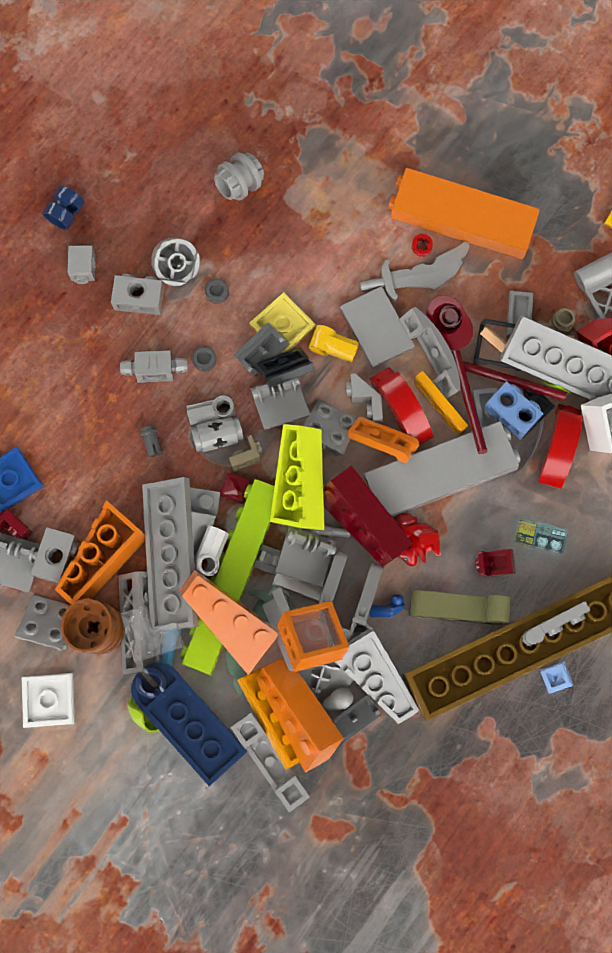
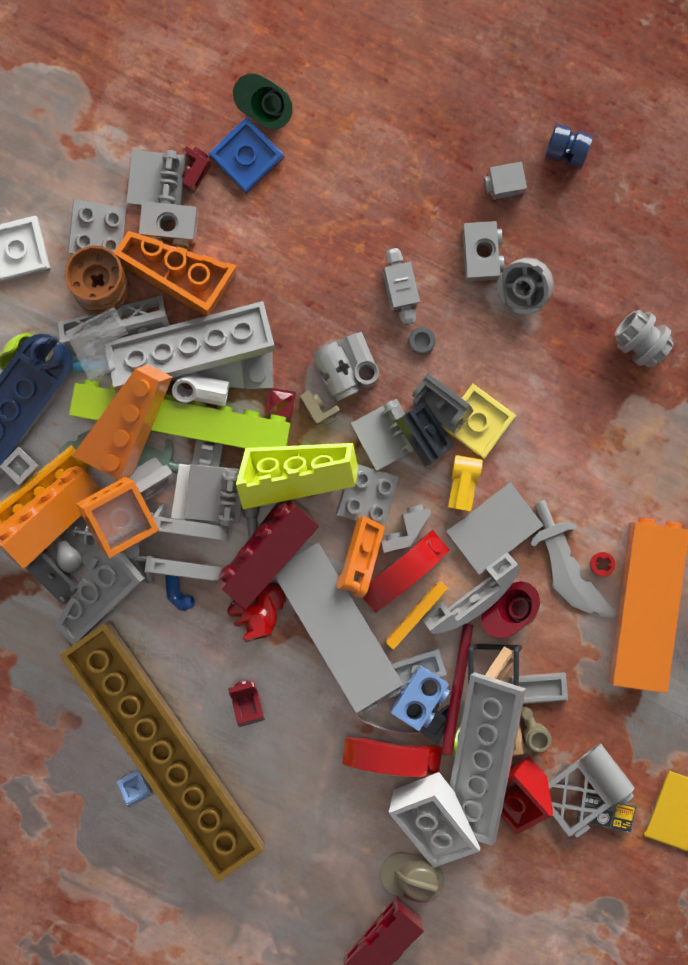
camera: 75 degrees right, 10 degrees up
dark grey pin [139,425,163,458] -> none
dark grey tile [205,279,229,304] -> none
olive beam [409,590,511,625] -> none
dark red axle [452,350,488,454] -> none
clear light blue tile [514,518,568,555] -> none
light grey hinge [522,601,590,646] -> none

